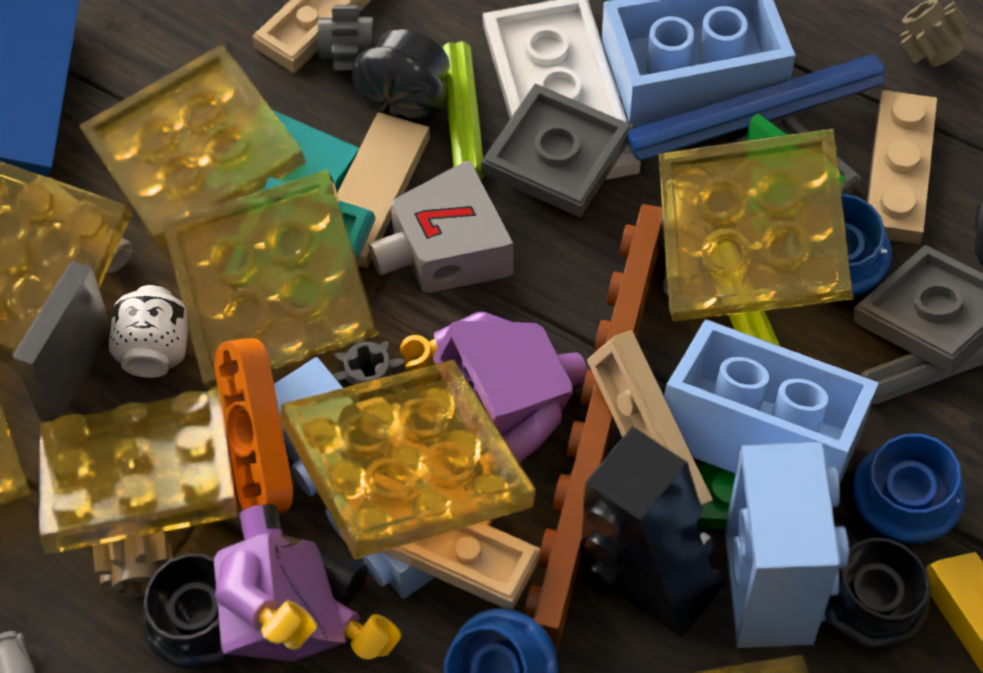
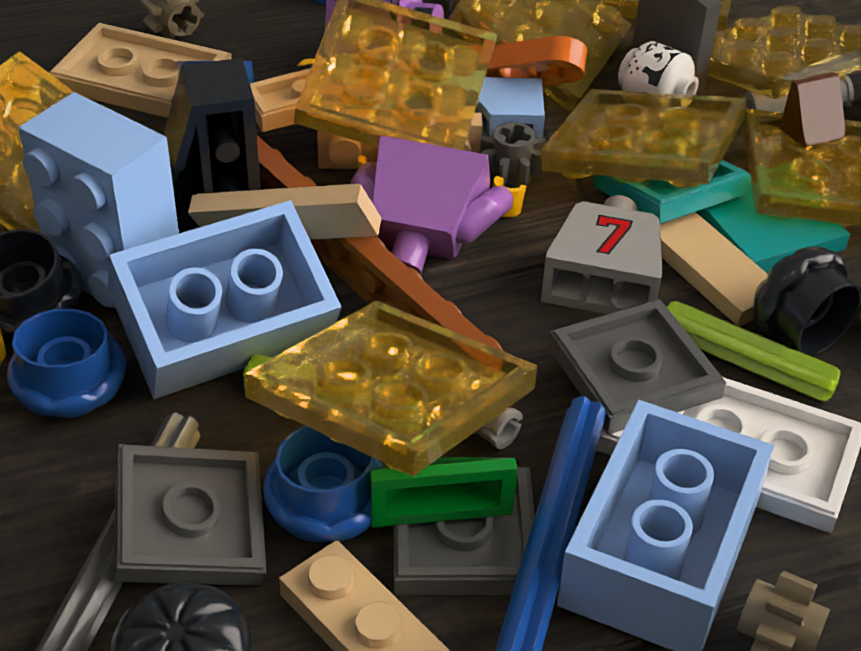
camera: 125 degrees right, 15 degrees down
none -> slope [779,72,845,147]

